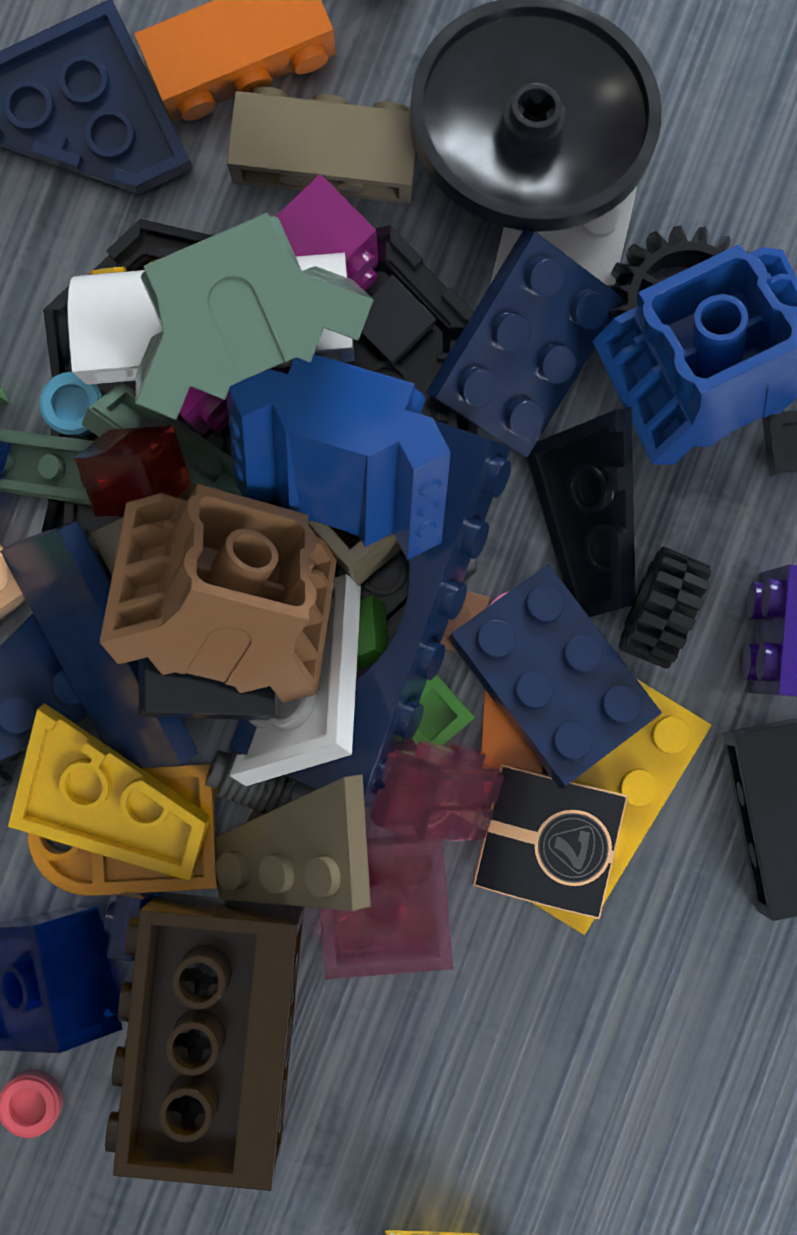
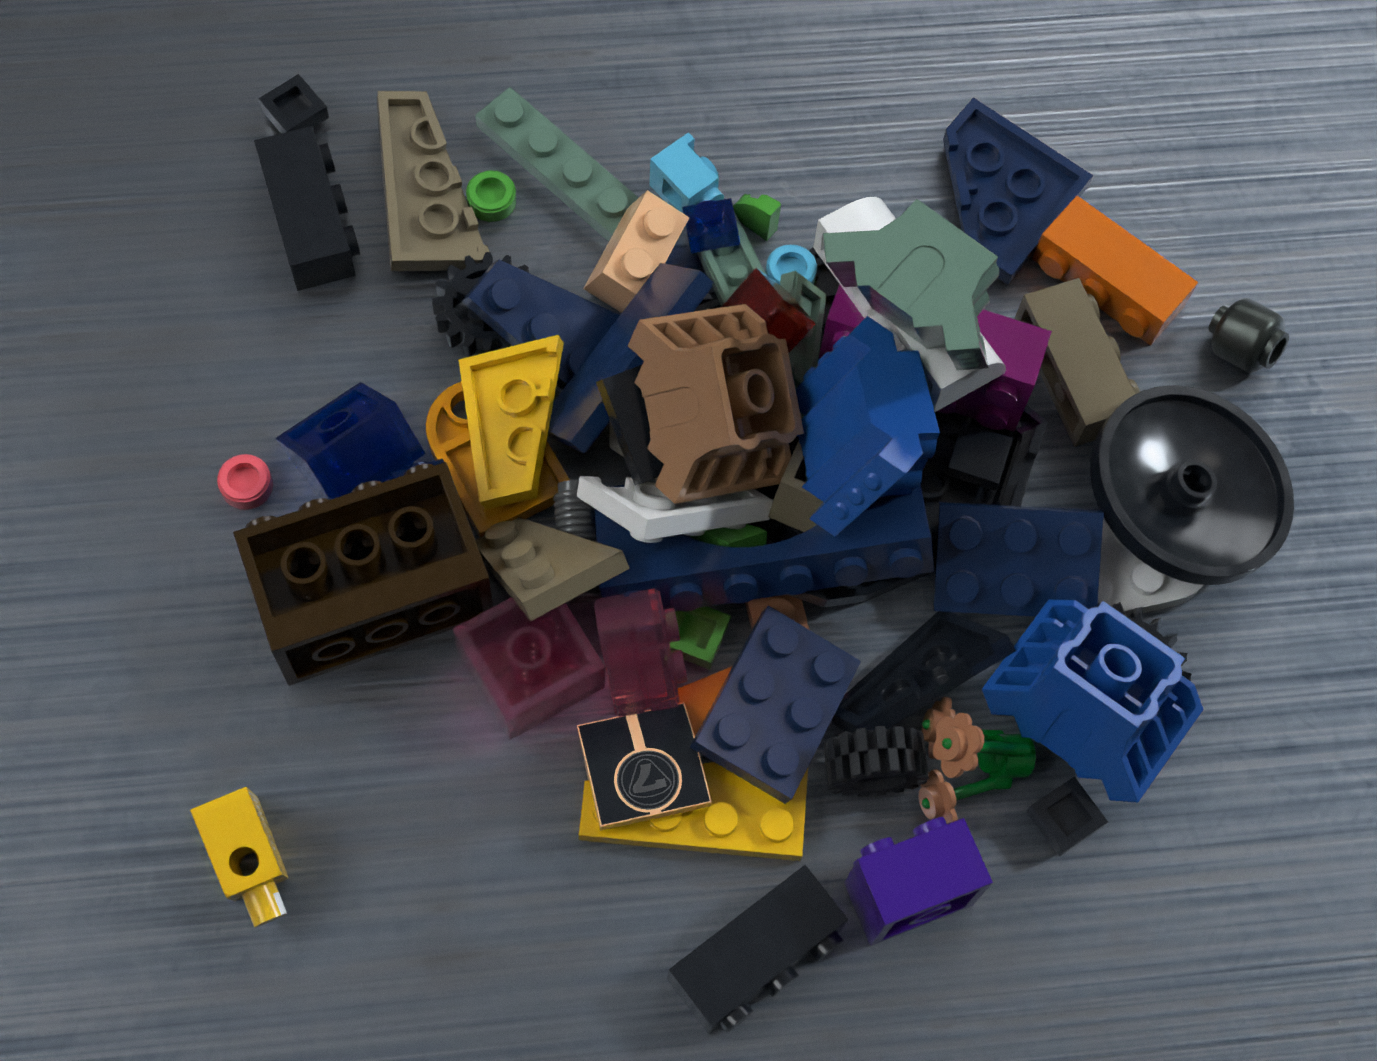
camera: 60 degrees right, 20 degrees down
none -> plant [919,697,1036,824]

